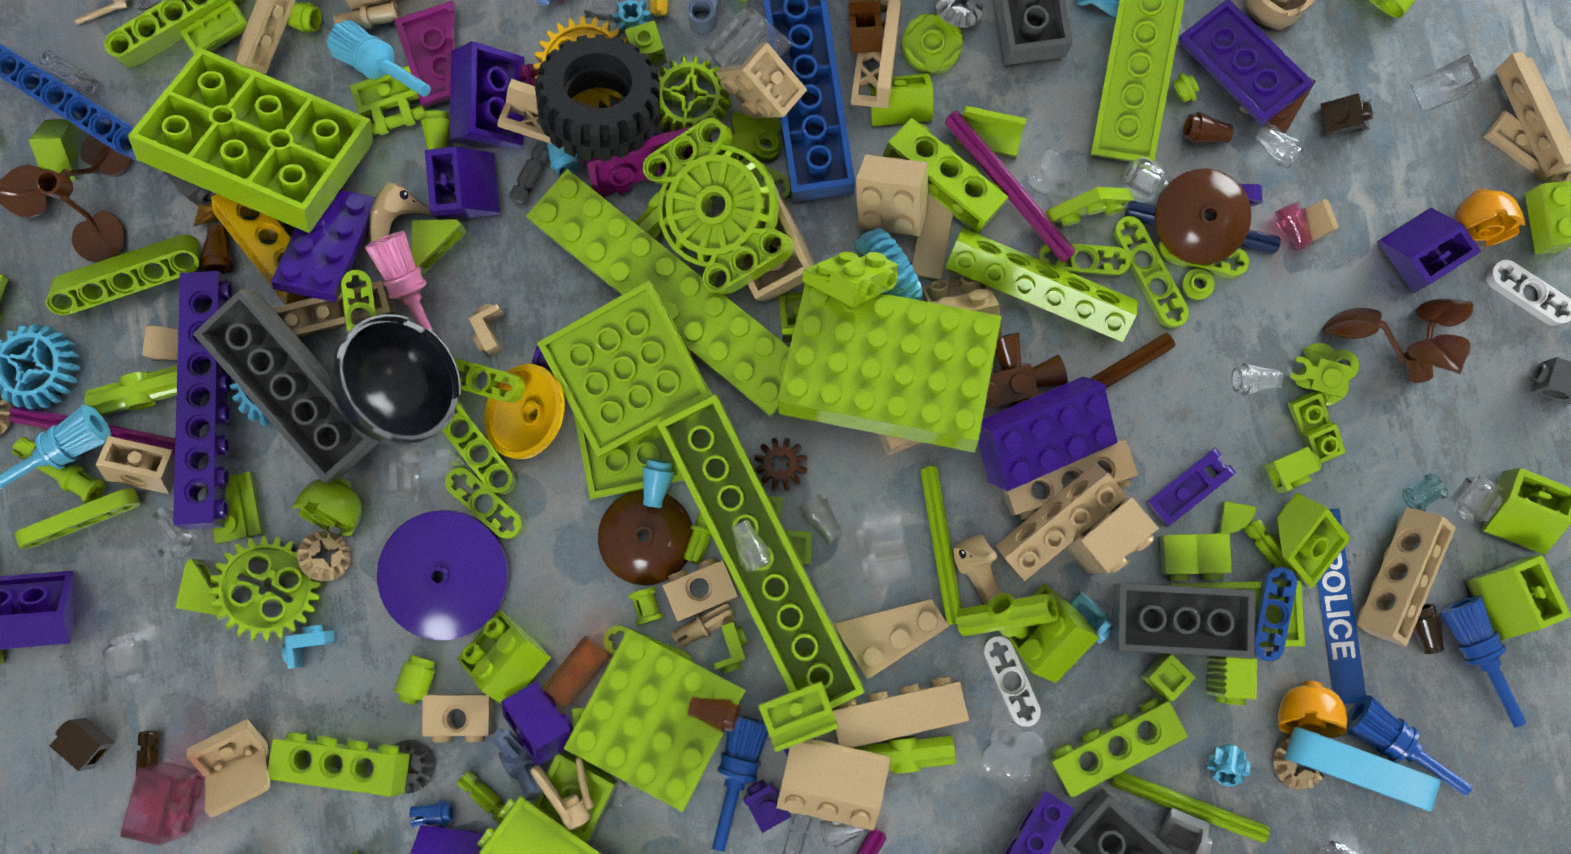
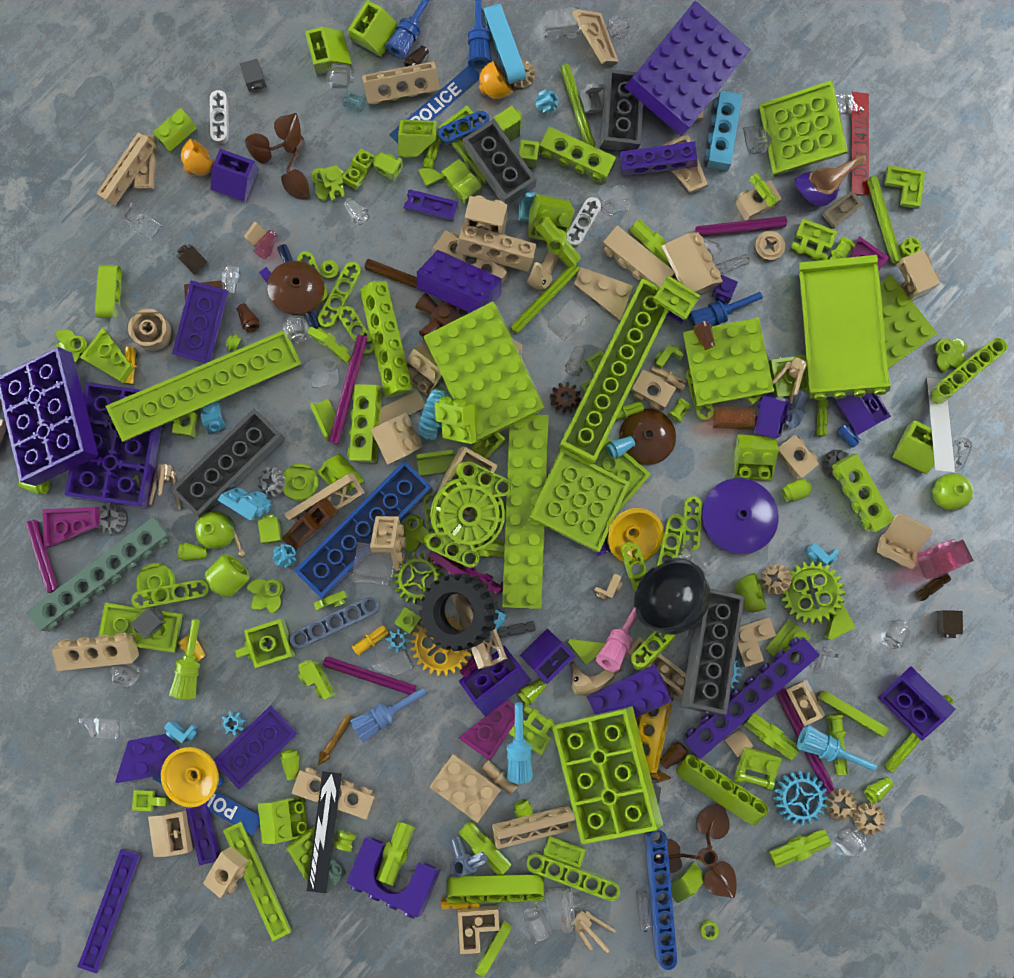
camera: 130 degrees left, 0 degrees up
clear cone [731,520,771,573] -> none
none -> lime panel [416,449,455,476]
none -> lime plate [734,747,782,791]
none -> tan brick [736,617,776,667]

